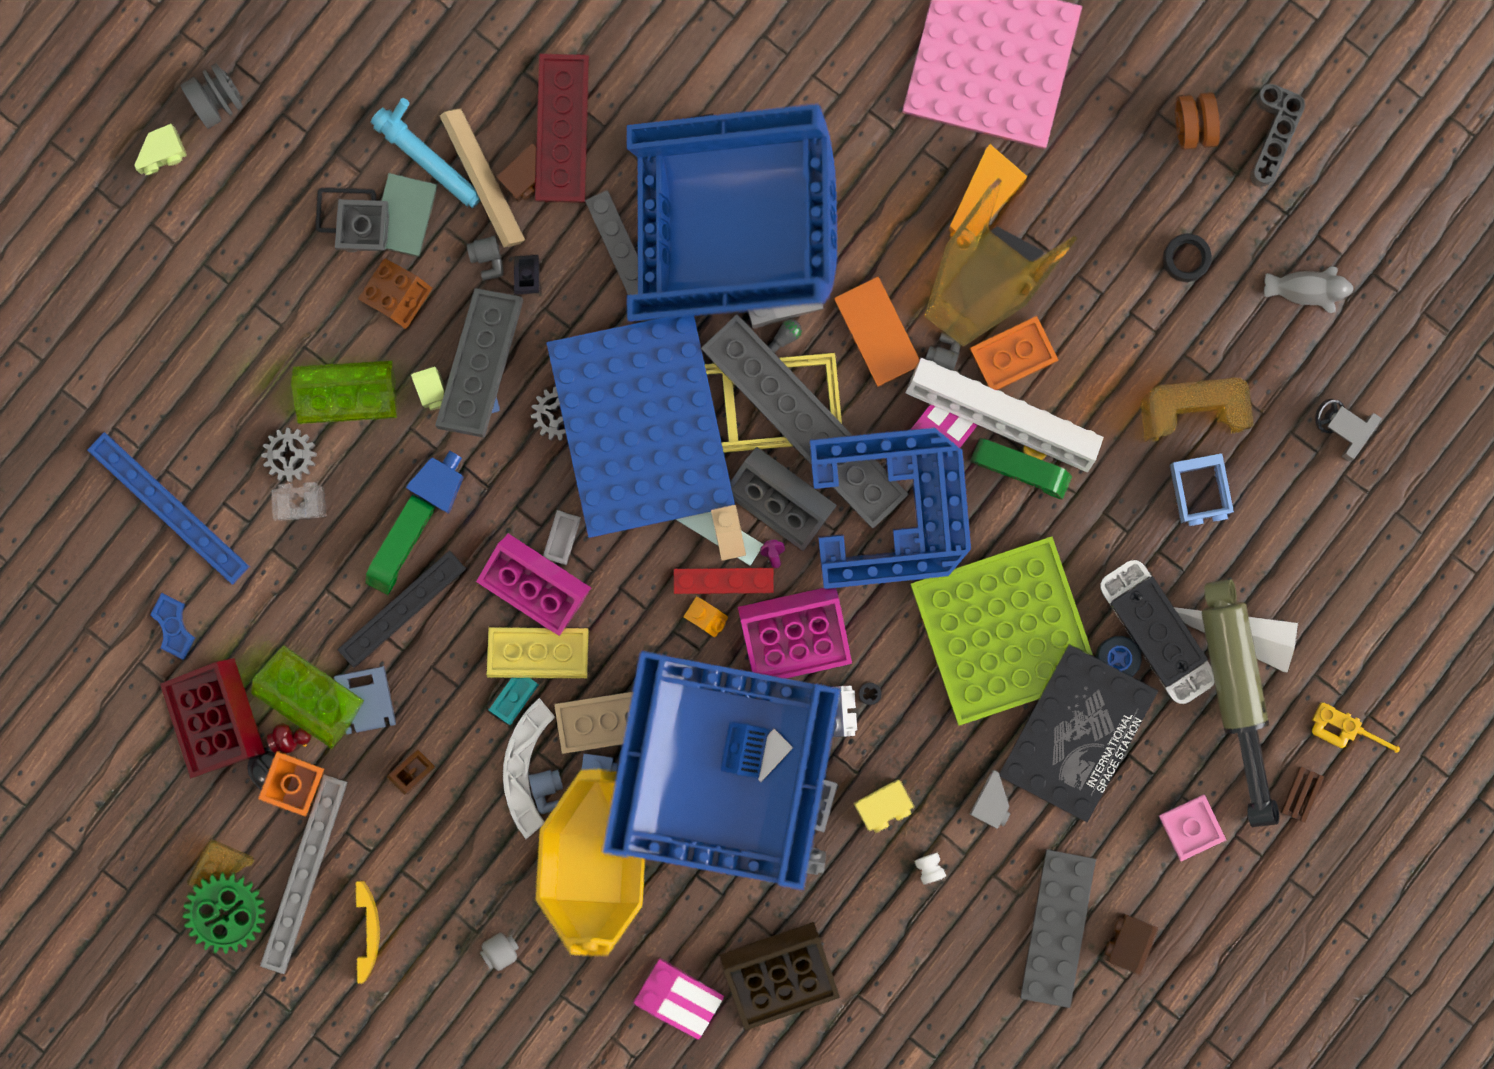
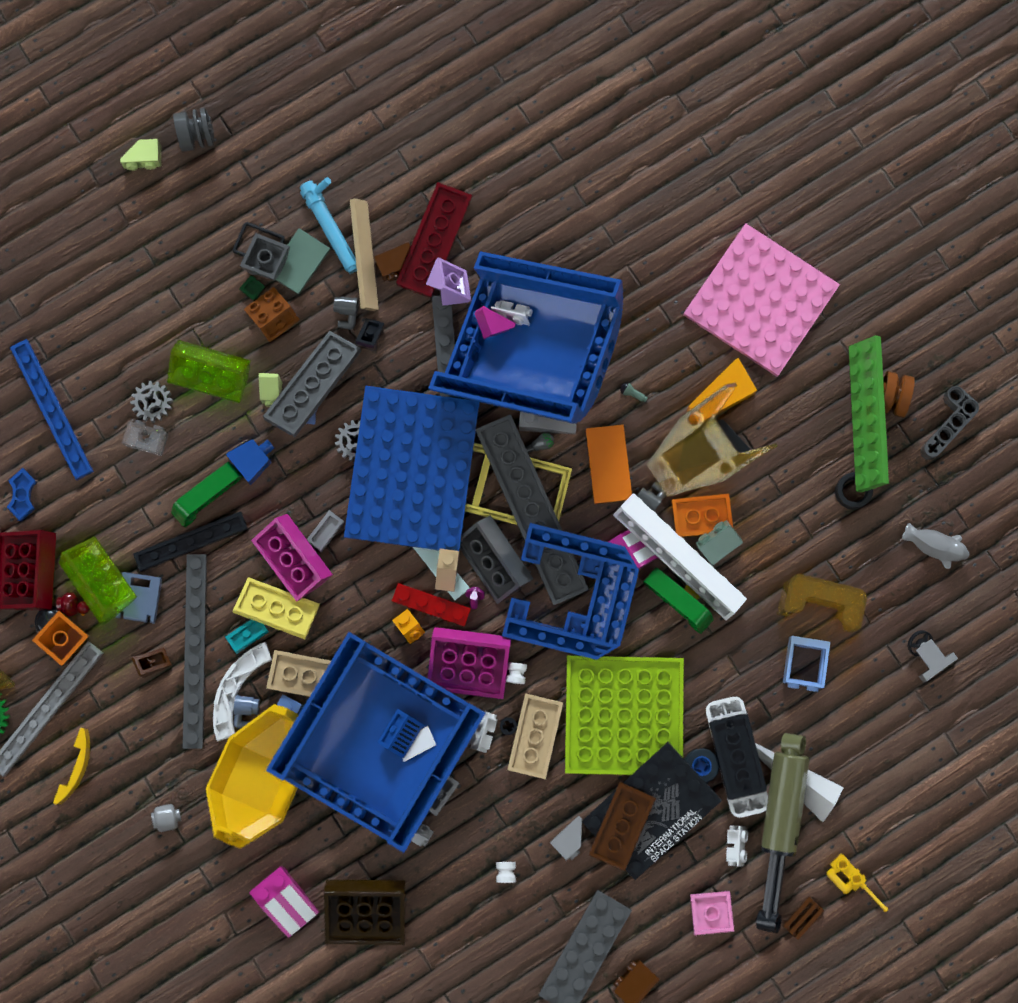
camera: 20 degrees right, 5 degrees down
light yellow brick [853,780,914,832] -> none
none -> dark grey plate [183,554,207,749]
none -> dark green tile [239,275,266,301]
none -> lavender slope [426,258,471,306]
none -> dark pink slope [475,306,516,339]
none -> white hinge [491,300,533,326]
none -> white wheel [506,662,527,684]
none -> tan plate [507,693,563,779]
none -> reddish brown tile [589,782,656,871]
none -> sand green piece [620,382,648,402]
none -> sand green brick [696,520,743,566]
none -> white hinge [726,826,748,866]
none -> bright green plate [849,335,889,493]

